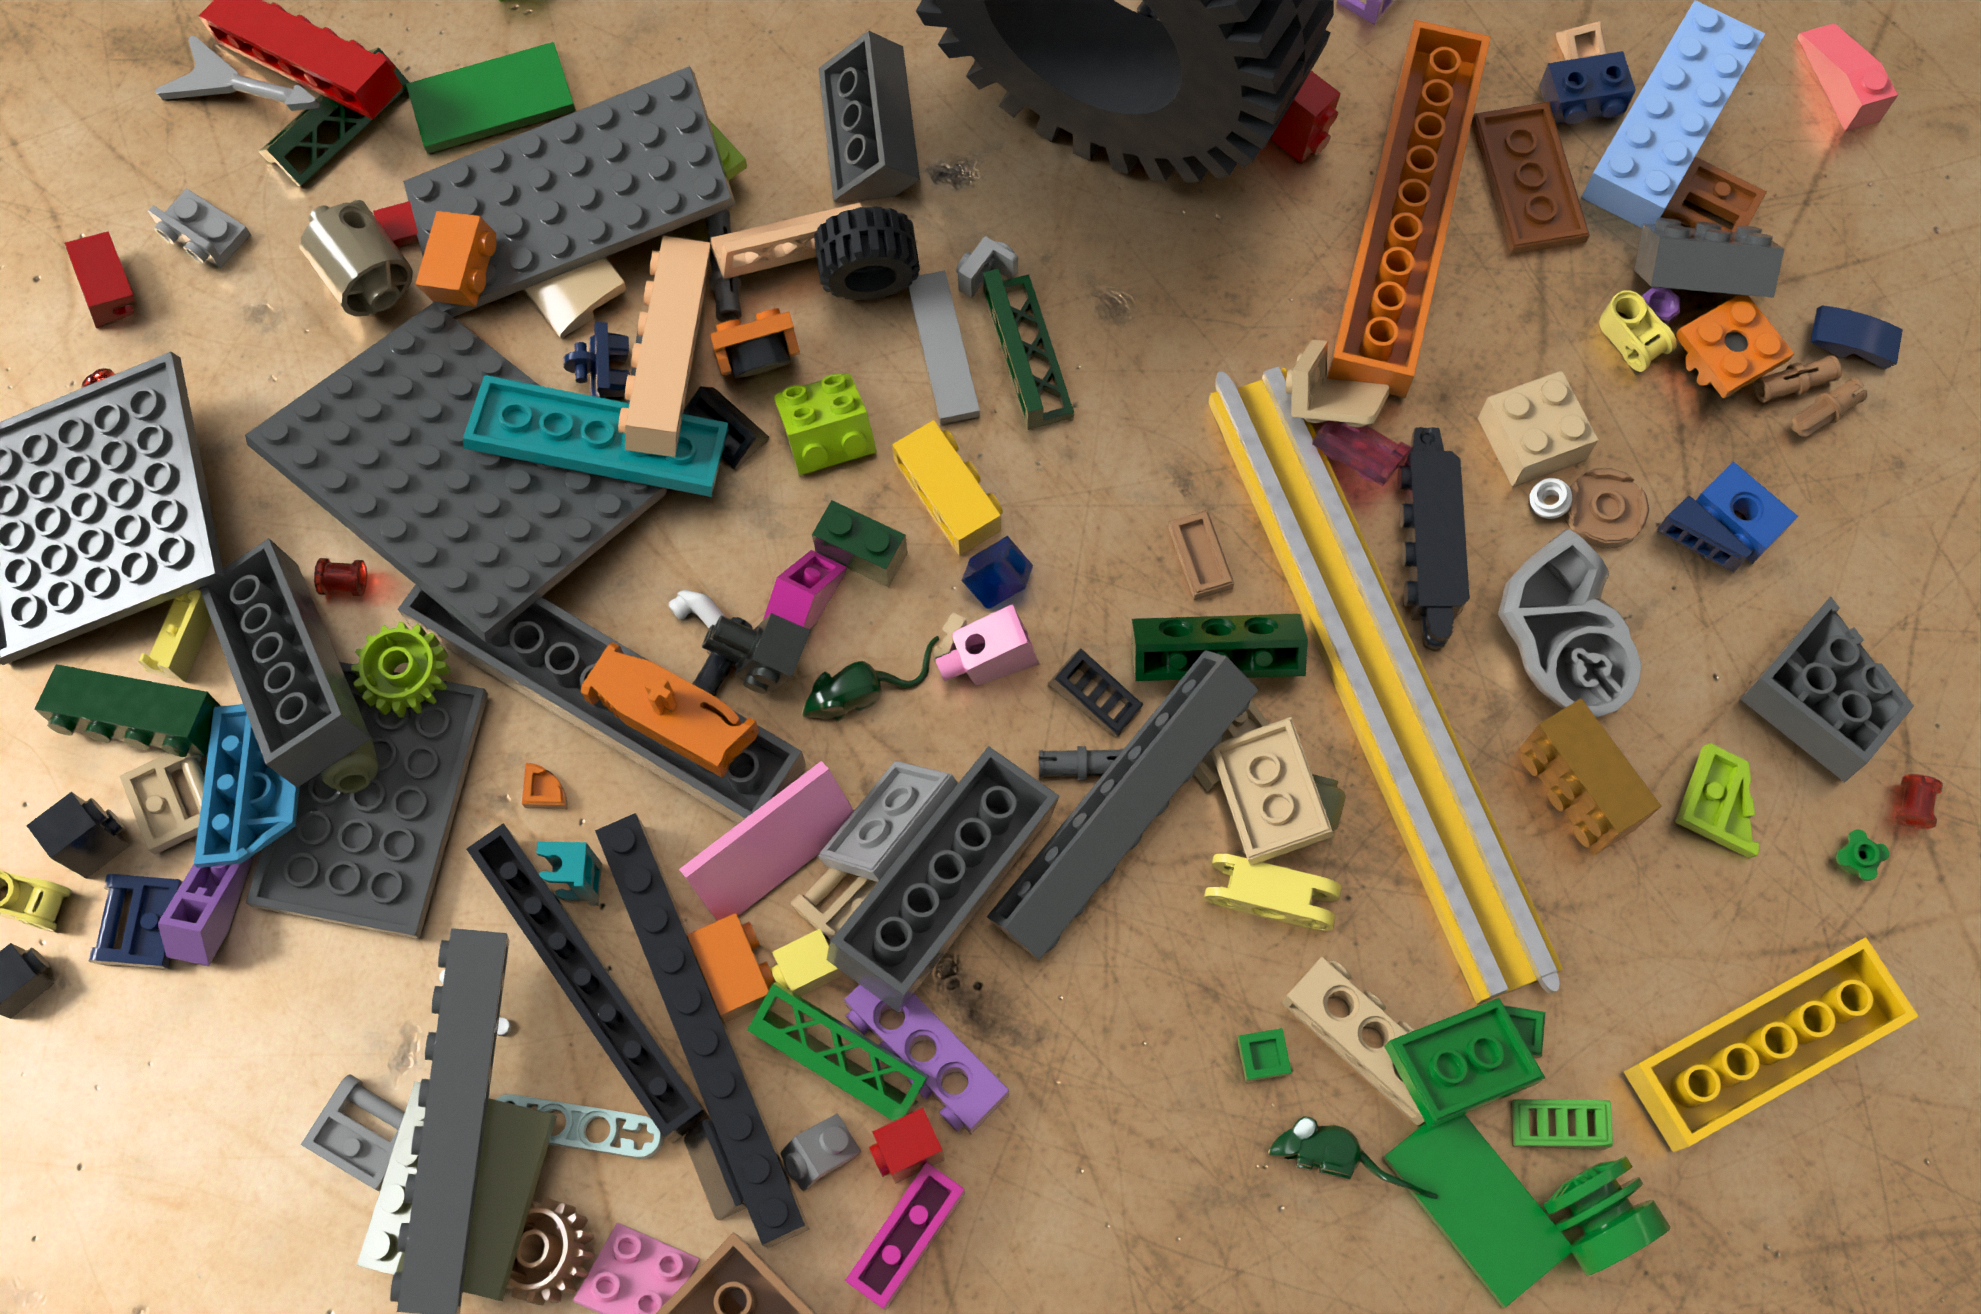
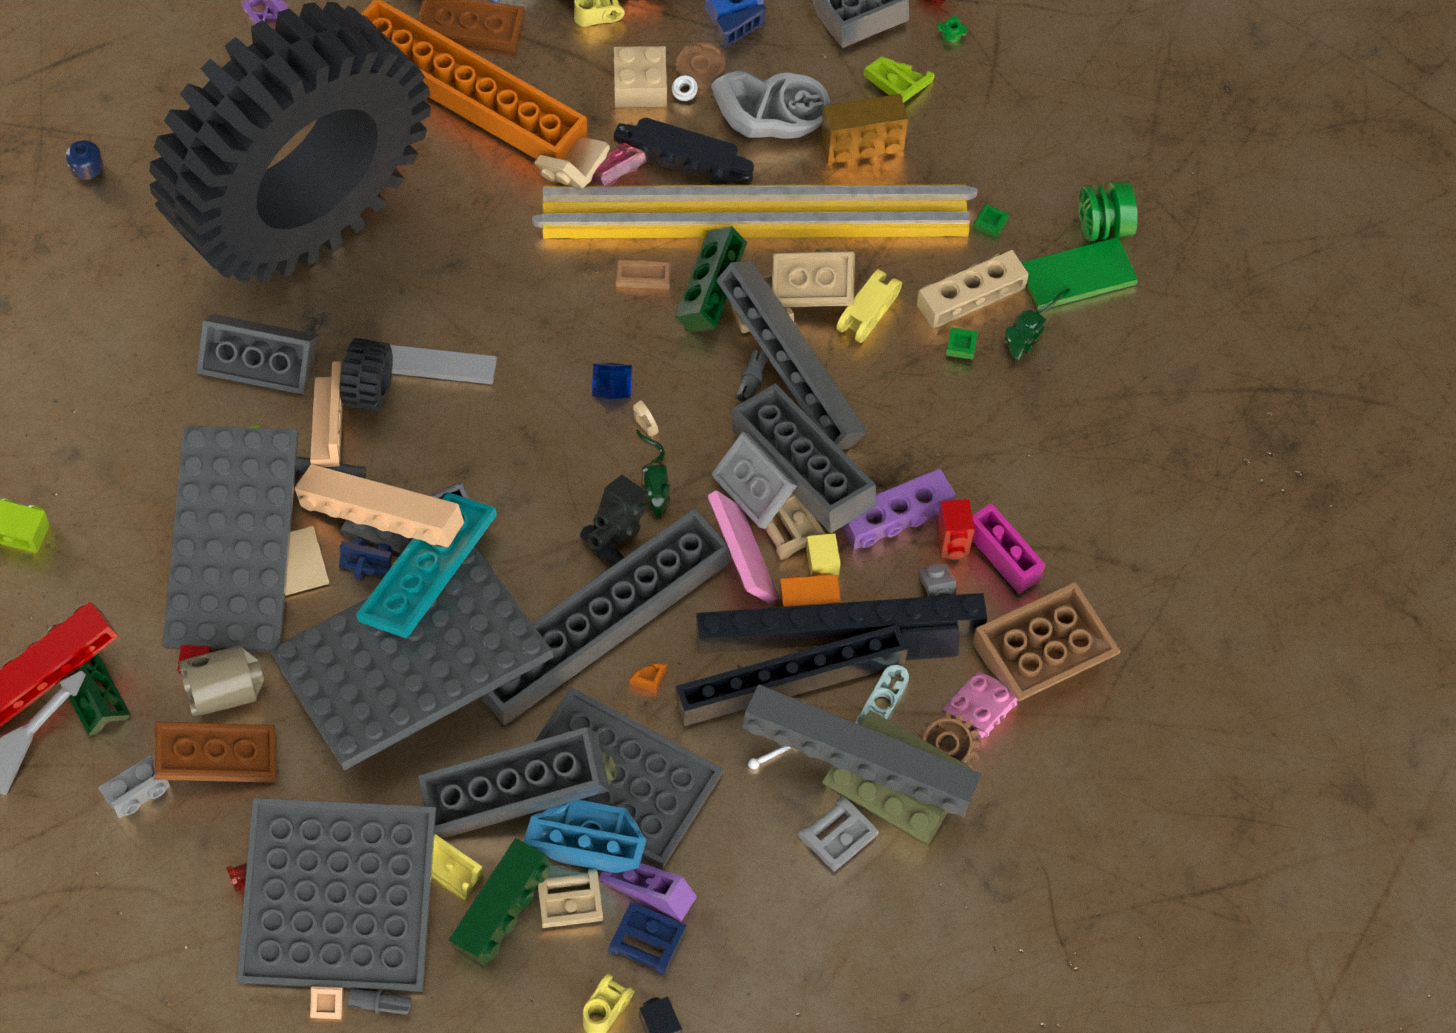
camera: 75 degrees left, 10 degrees down
black brick [26,792,130,879] -> none
red hinge [64,231,135,328] -> none
clear red bush [314,558,368,597] -> none
lime gear [351,622,451,717] -> none
green tile [406,42,576,154] -> none
orange brick [415,211,497,307] -> none
teal hinge [536,841,602,906] -> none
orange piece [580,642,759,778] -> none
white arm [669,590,727,628] -> none
piece [710,308,800,378] -> none
green fence [747,982,929,1121] -> none
dark pink slope [763,550,847,629] -> none
lime bracket [774,373,877,476] -> none
dark green brick [812,500,908,588] -> none
yellow brick [892,420,1003,556] -> none
bright pink torso [935,604,1039,685] -> none
light grey bracket [956,236,1018,298] -> none
dark green fence [983,268,1074,430] -> none
black slope [1048,648,1144,737] -> none
green tile [1384,998,1545,1128] -> none
bright green slope [1512,1099,1613,1150] -> none
yellow brick [1623,937,1919,1152] -> none
none -> dark orange tile [154,722,276,783]

